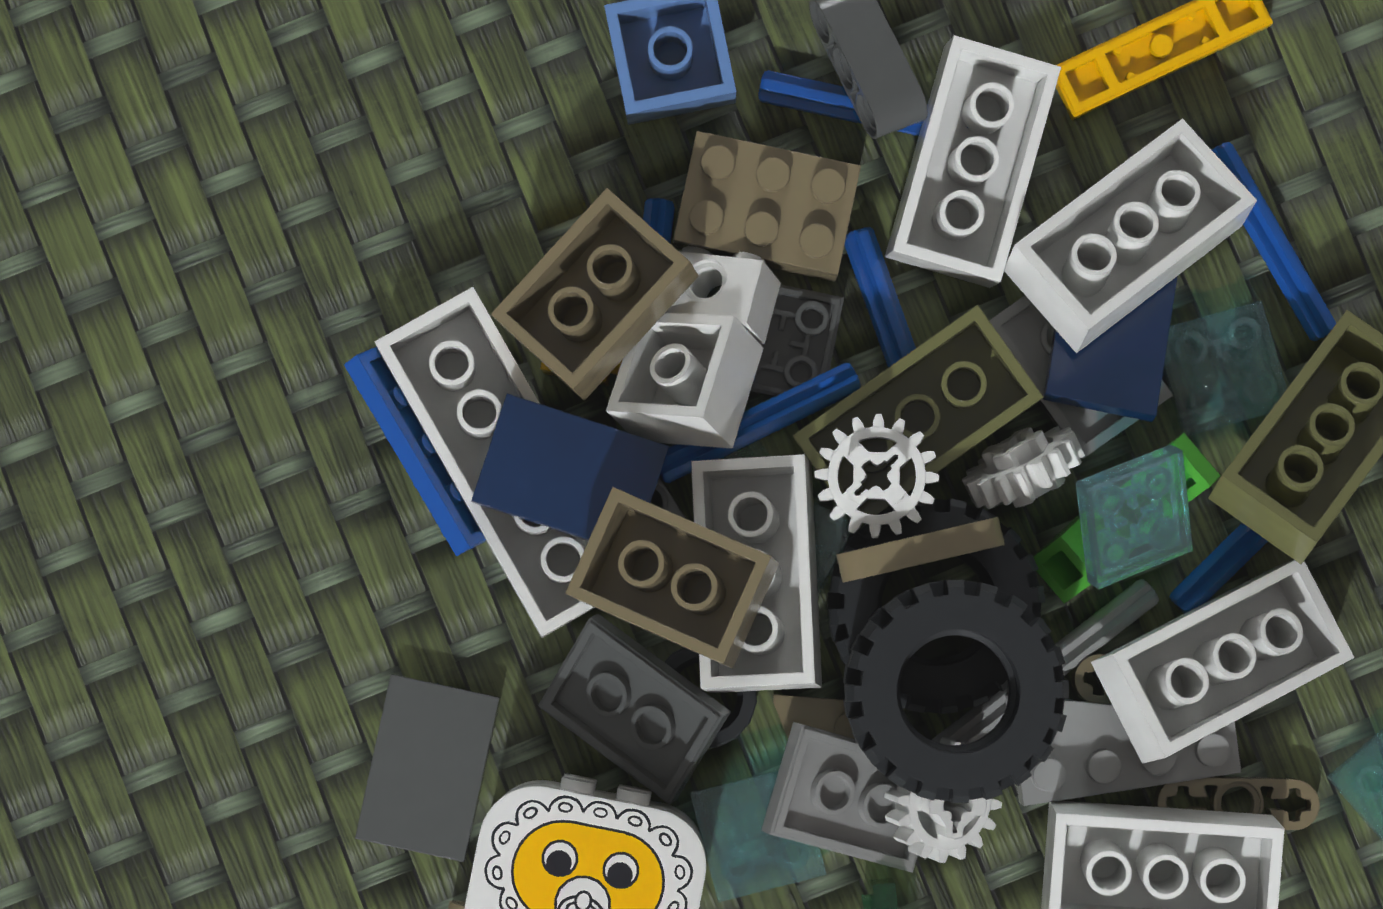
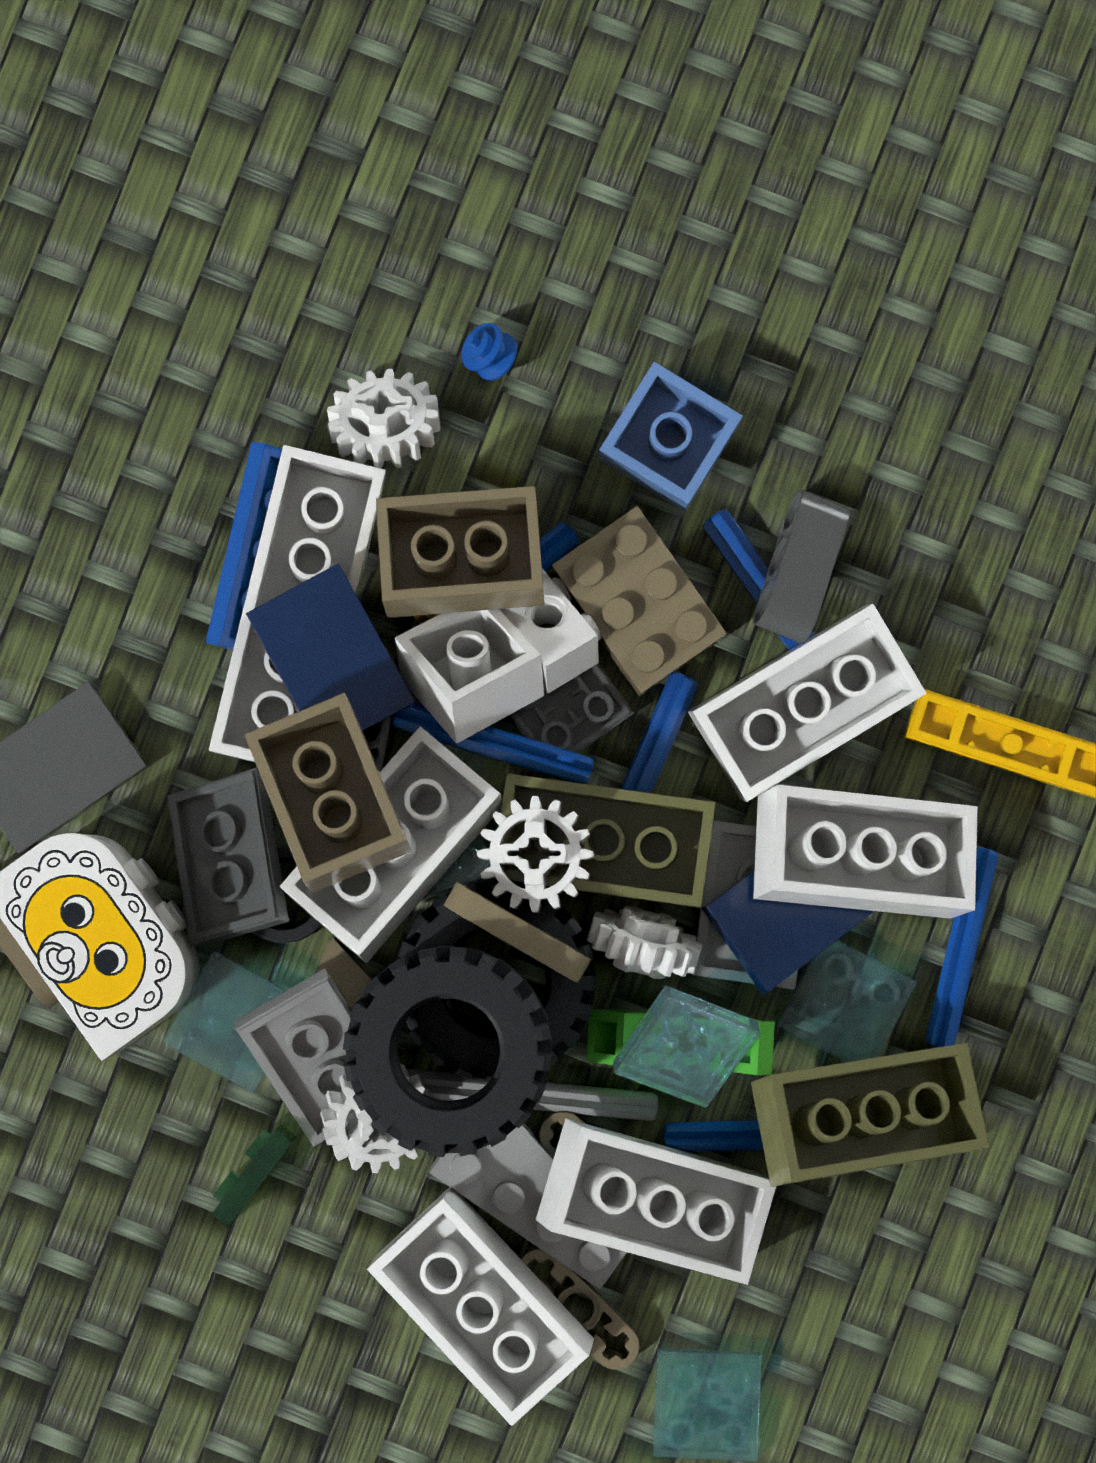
camera: 40 degrees right, 0 degrees up
none -> white gear [327,369,440,469]
none -> blue wheel [461,323,517,381]

